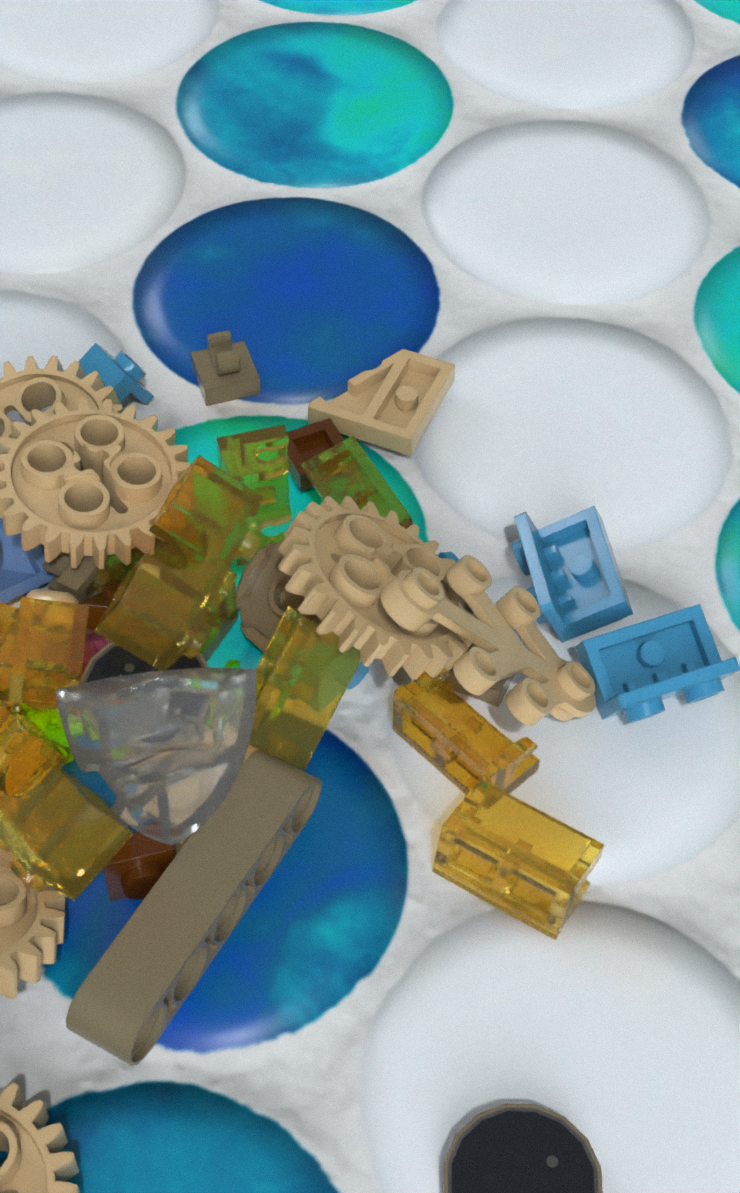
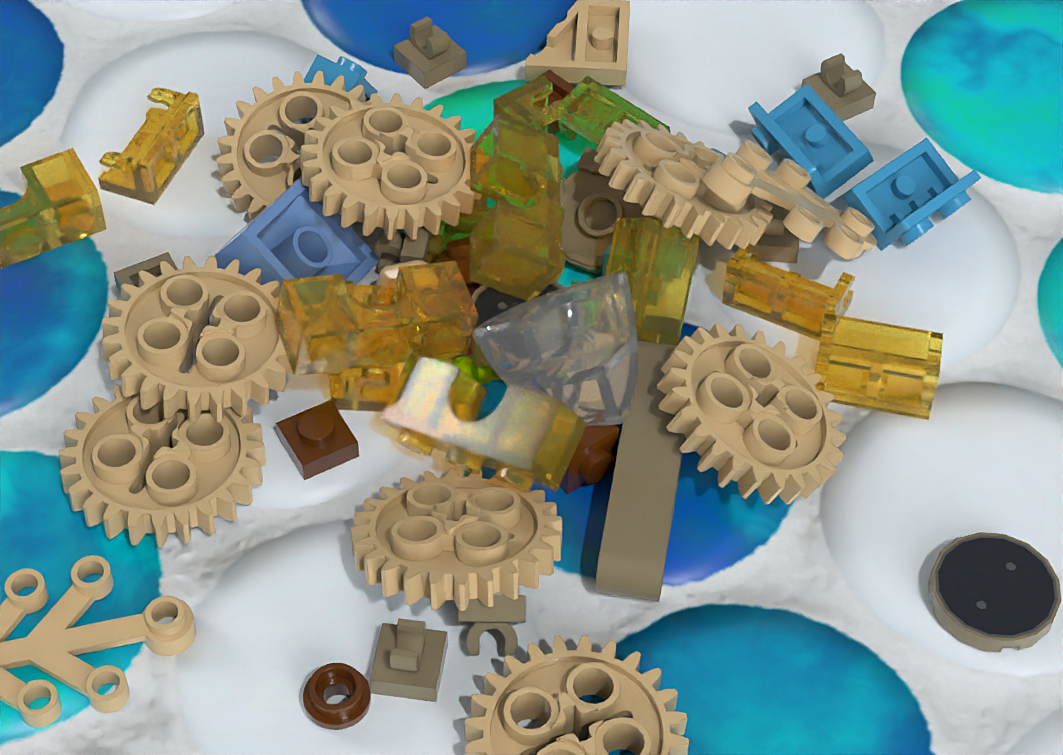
camera: 20 degrees left, 0 degrees up
none -> tan gear [657,323,846,504]
none -> dark tan tile [801,53,876,121]

